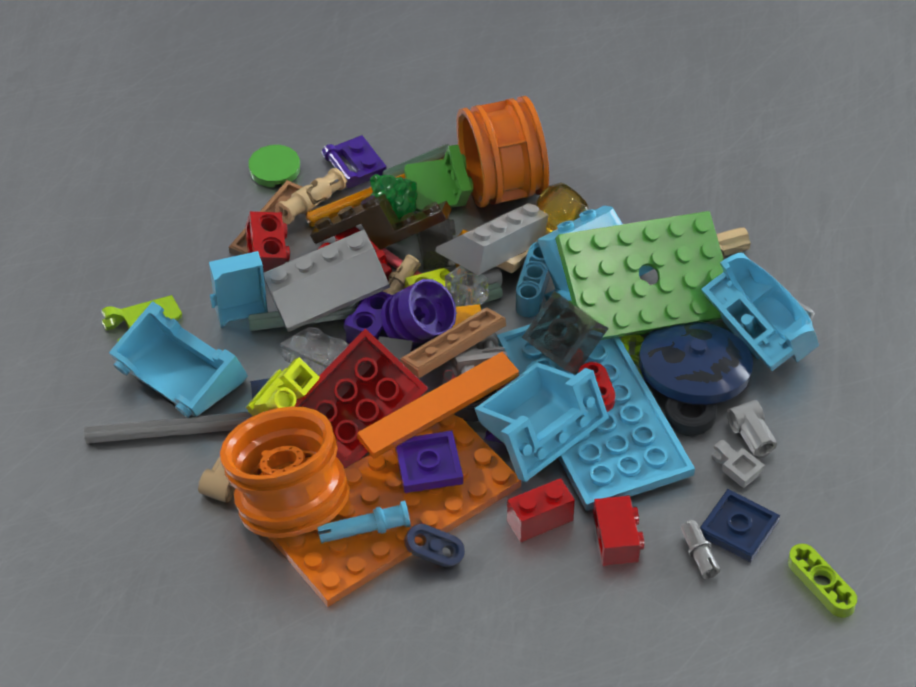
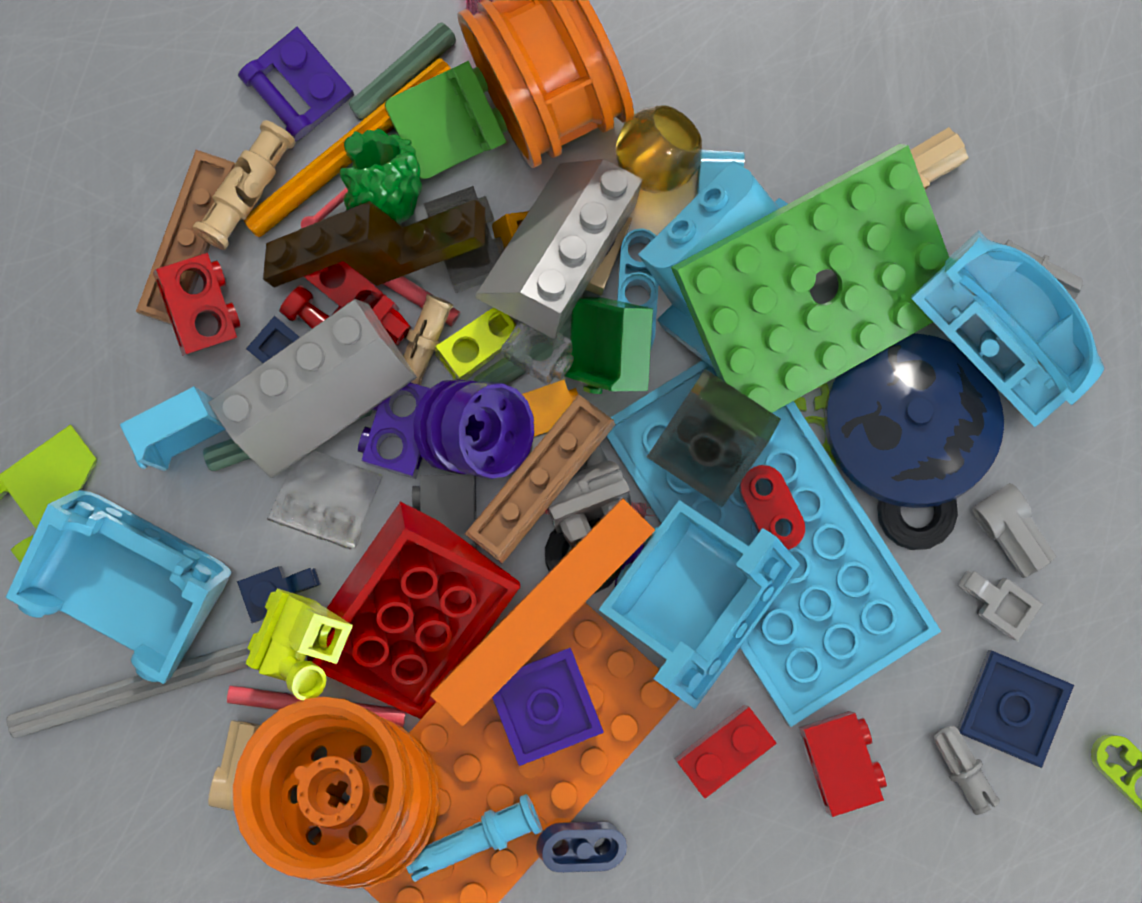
camera: 10 degrees left, 35 degrees up
bright green tile [248,145,300,187] -> none
none -> green container [561,297,653,394]

